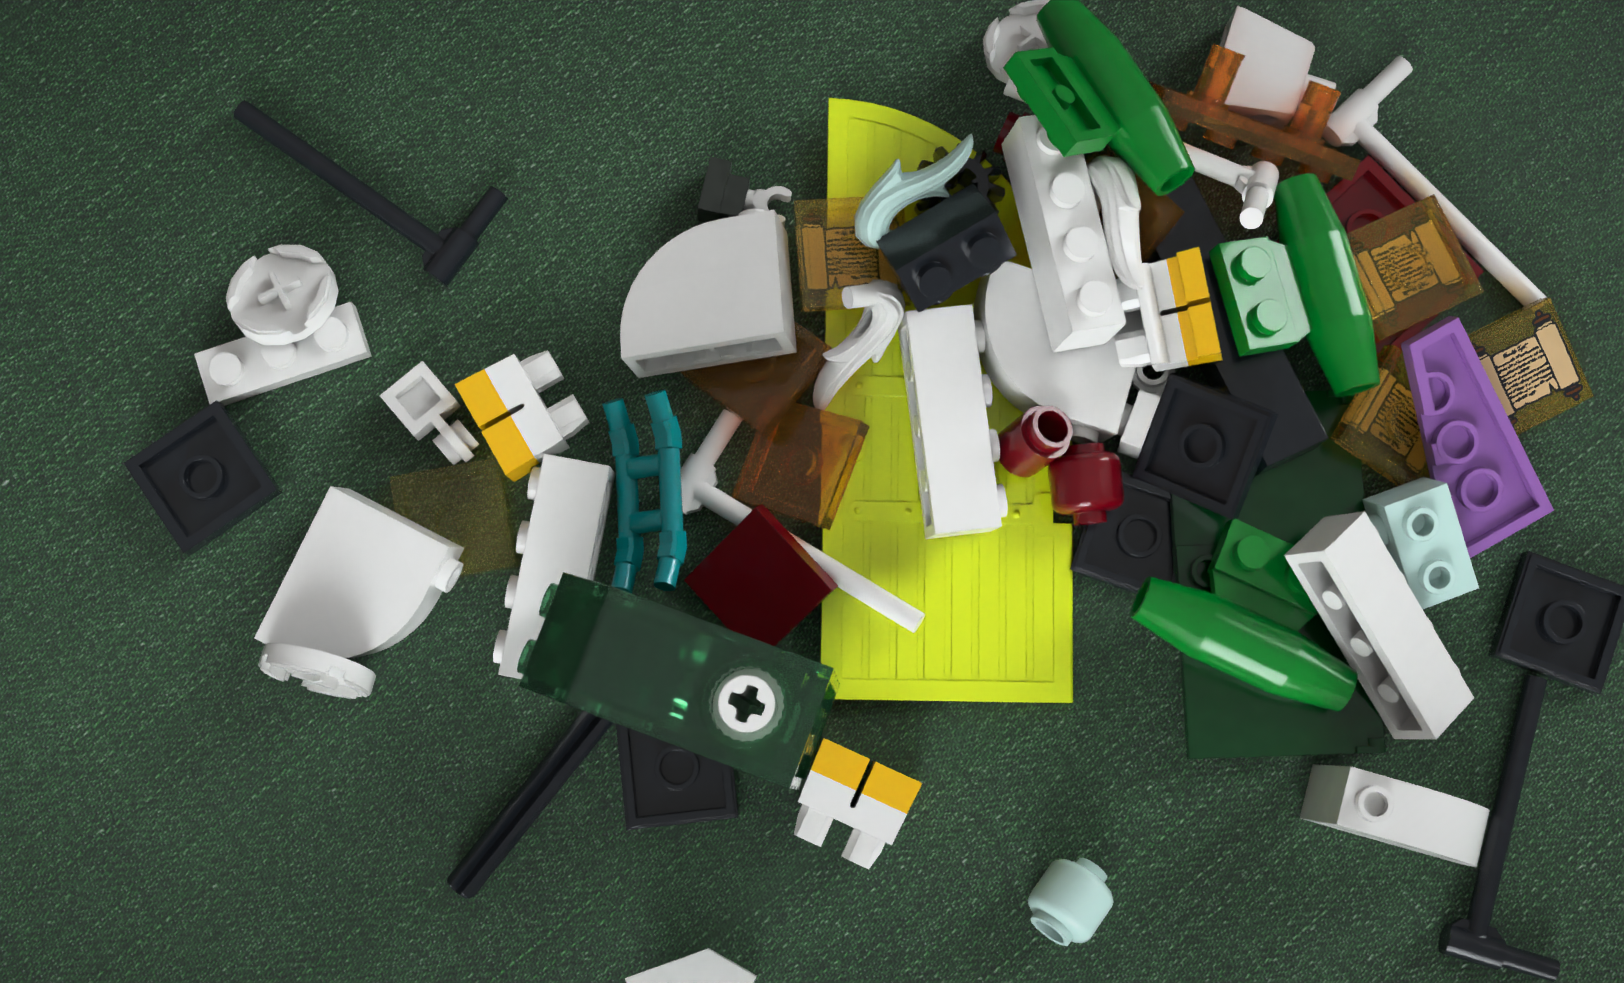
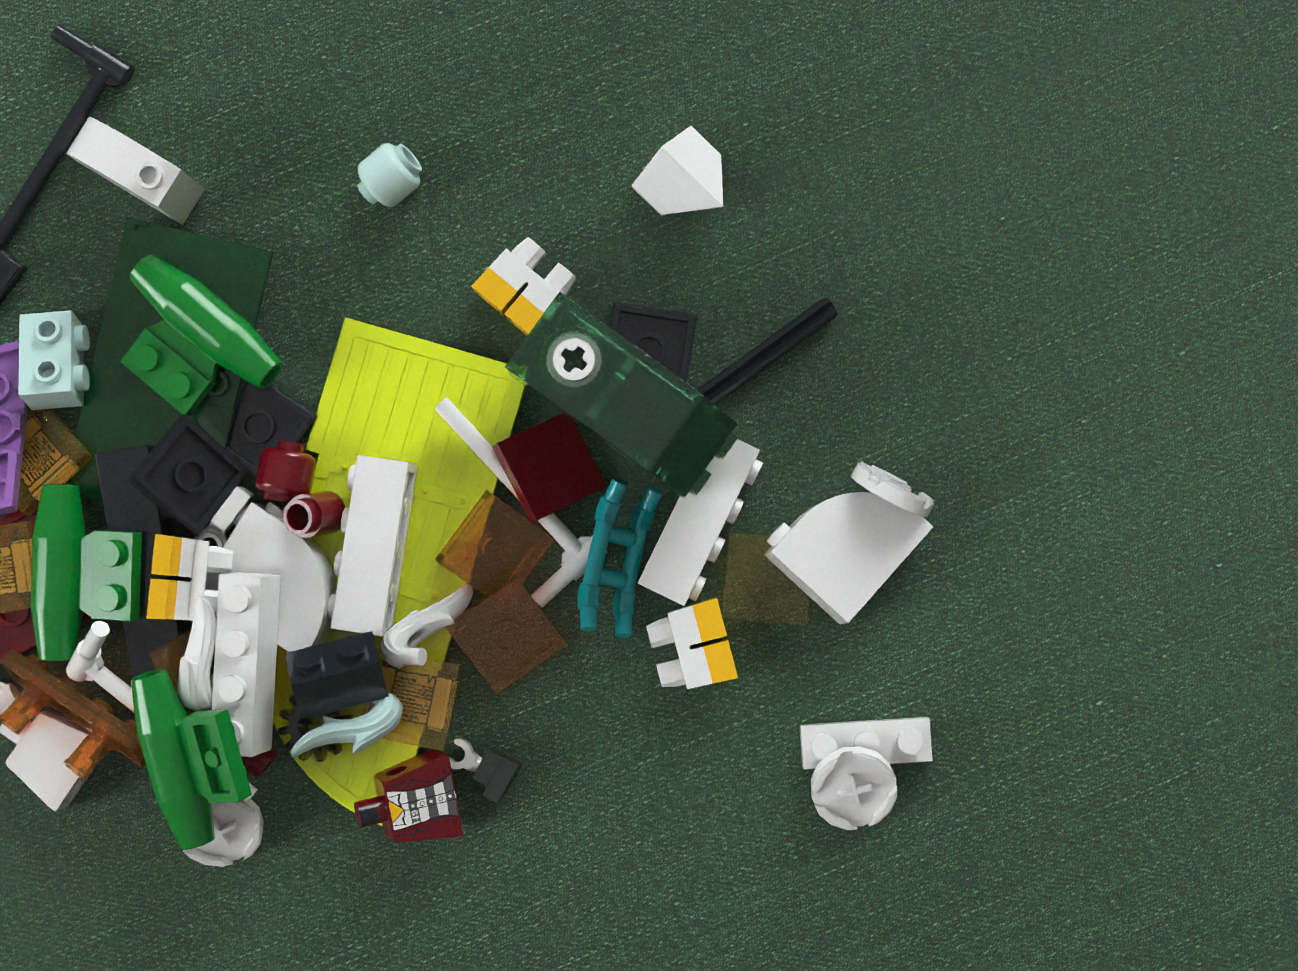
camera: 165 degrees left, 5 degrees up
black plate [124,400,283,555] -> none
black bar [234,100,508,287] -> none
white plate [380,361,479,465] -> none
white brick [620,208,797,378] -> none
white brick [1284,511,1474,740] -> none
none -> torso [354,748,463,842]

